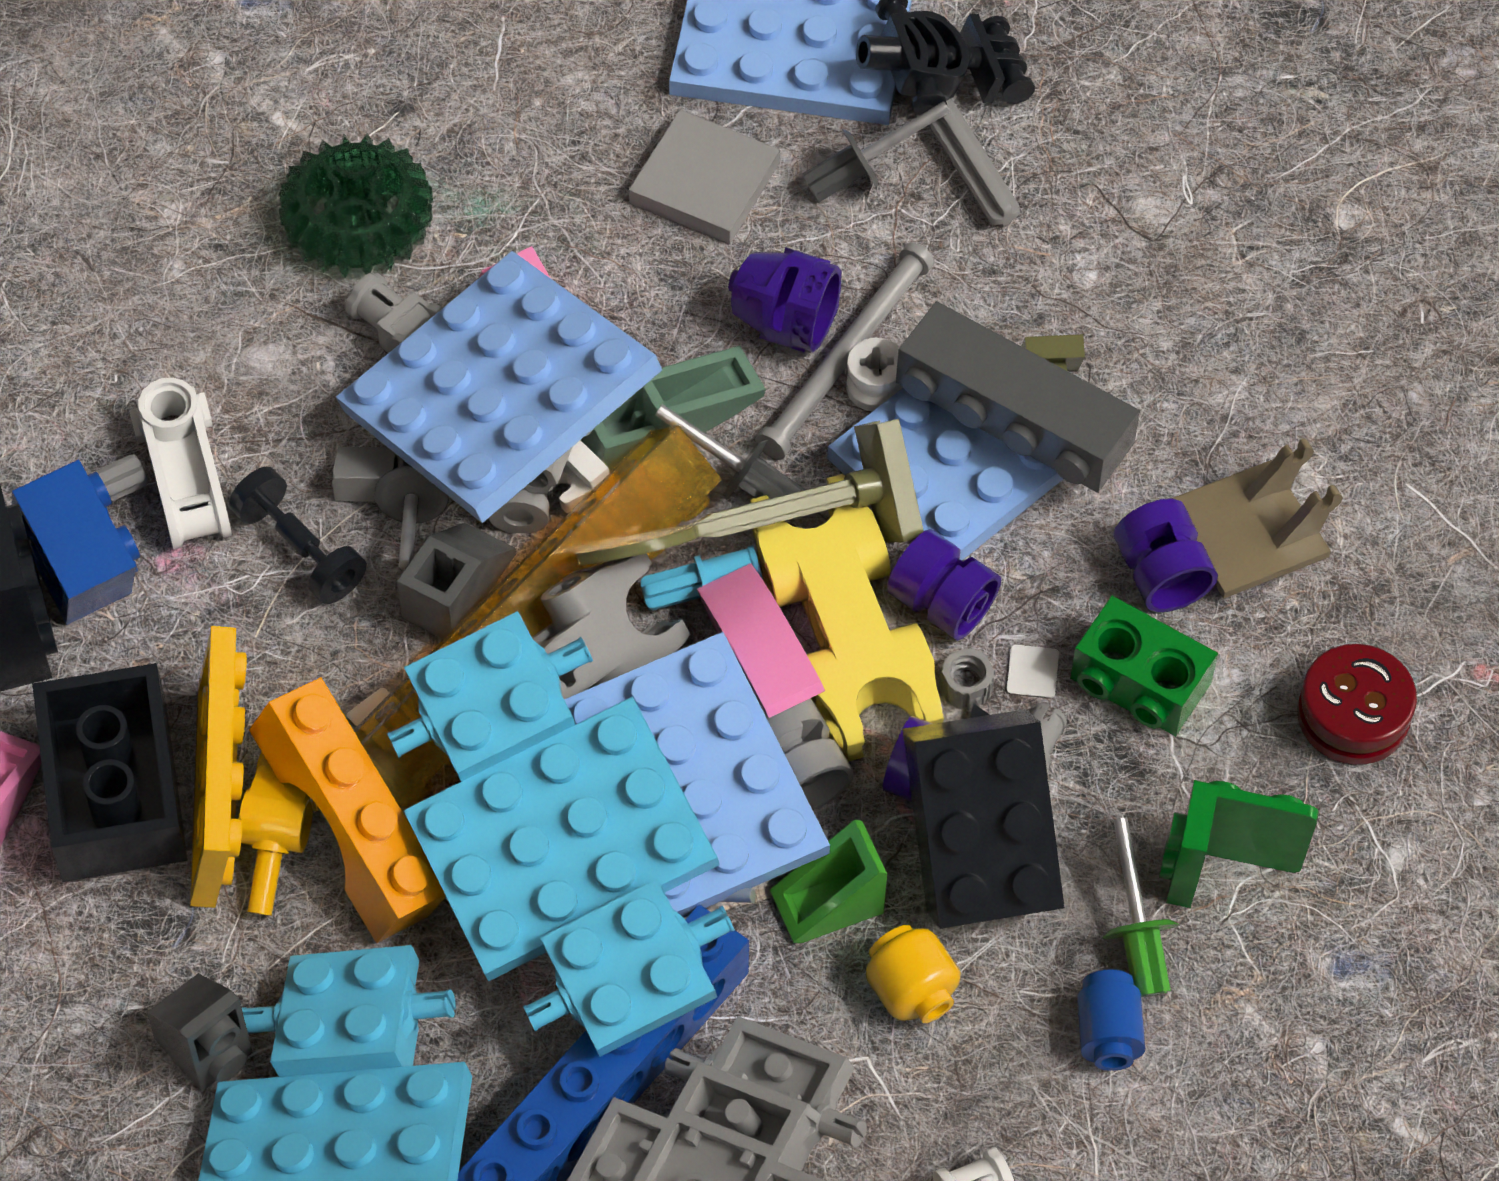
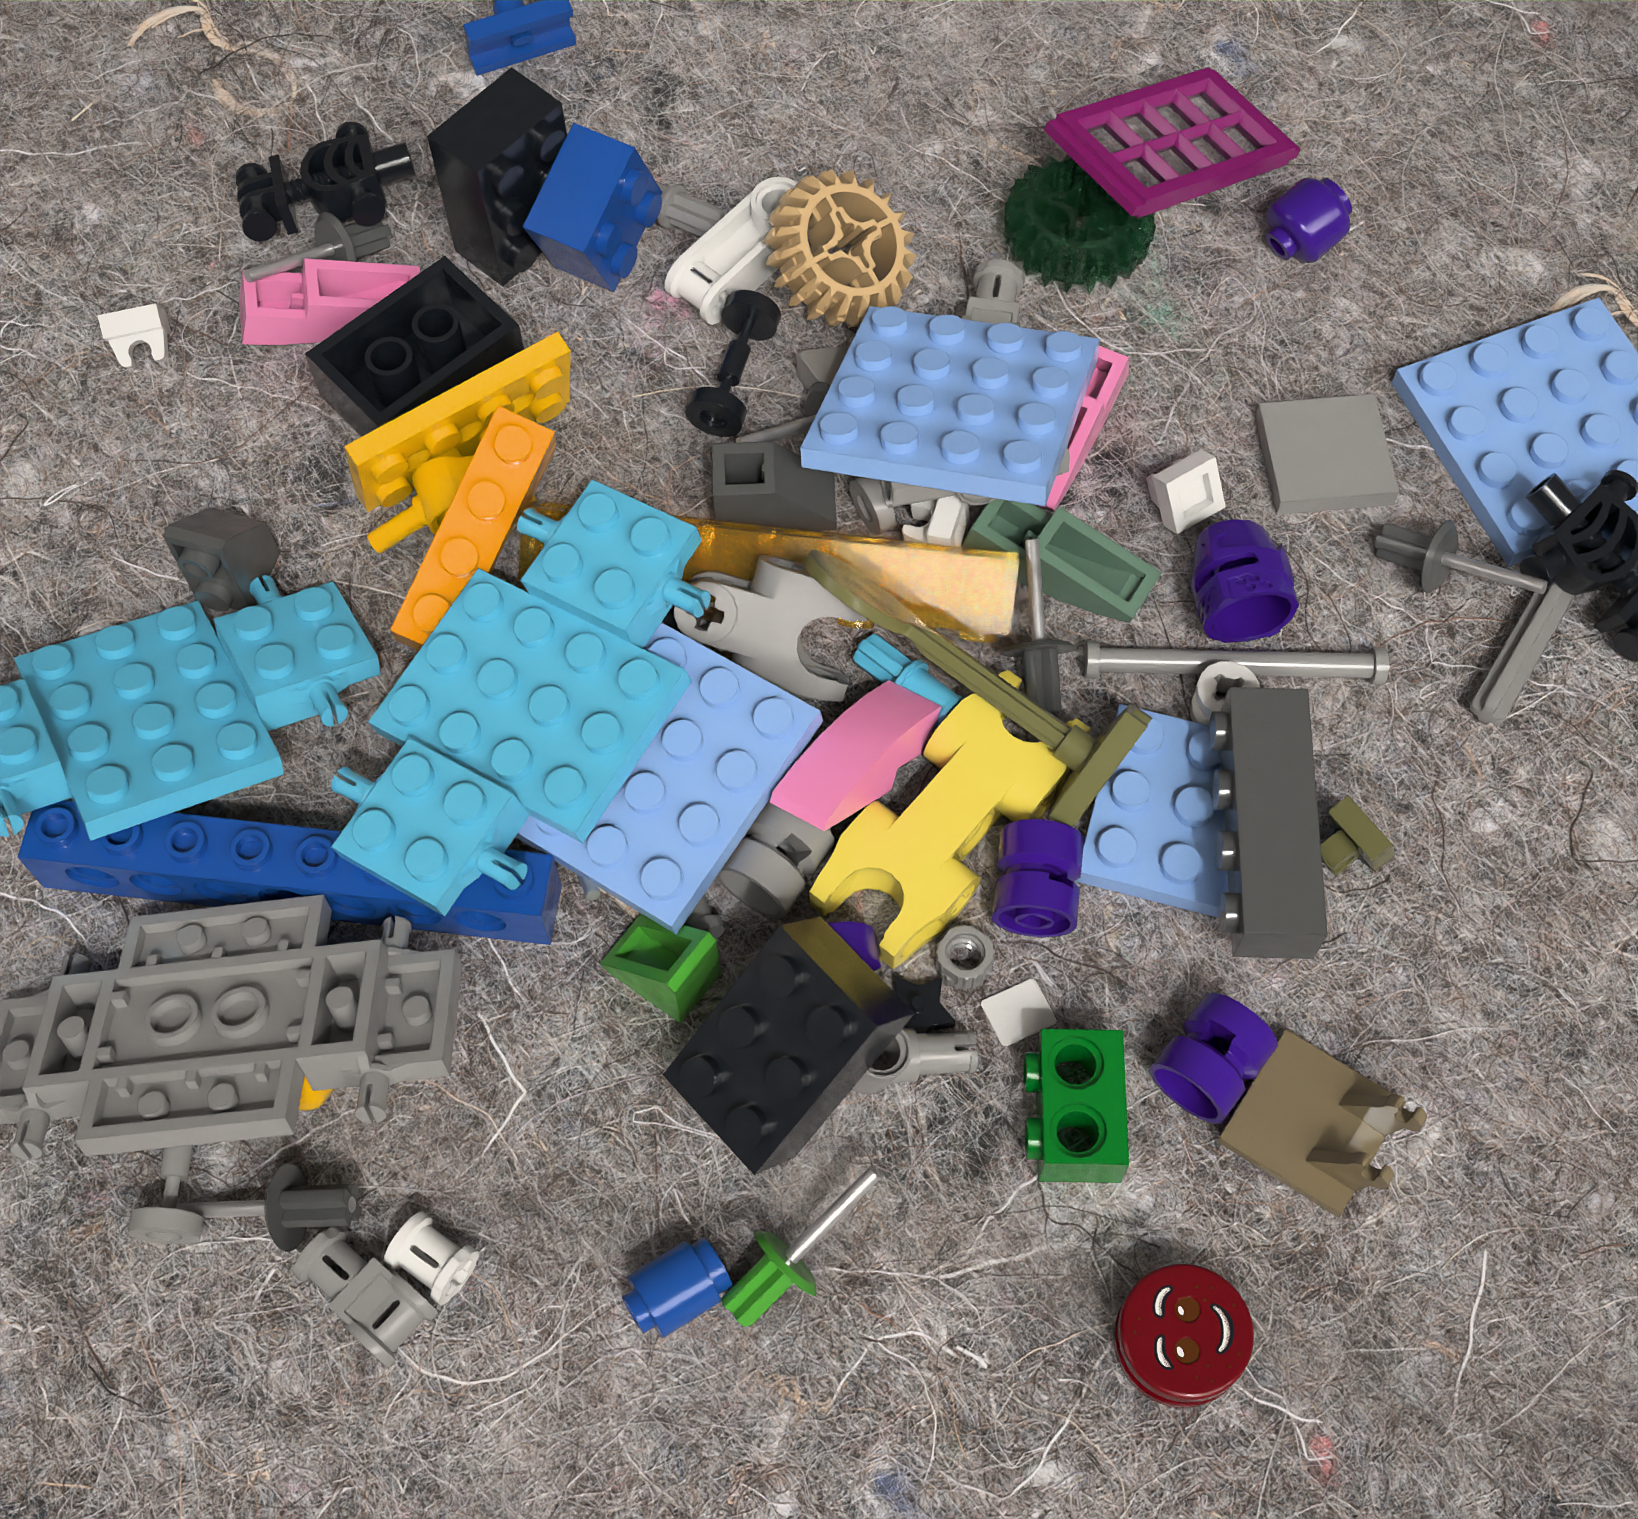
camera: 60 degrees right, 5 degrees up
yellow head [866,925,961,1023] -> none
green bracket [1159,780,1319,908] -> none
none -> tan gear [763,169,917,328]
none -> magenta piece [1044,67,1301,218]
none -> white tile [1146,449,1226,534]
none -> dark purple head [1266,177,1353,263]

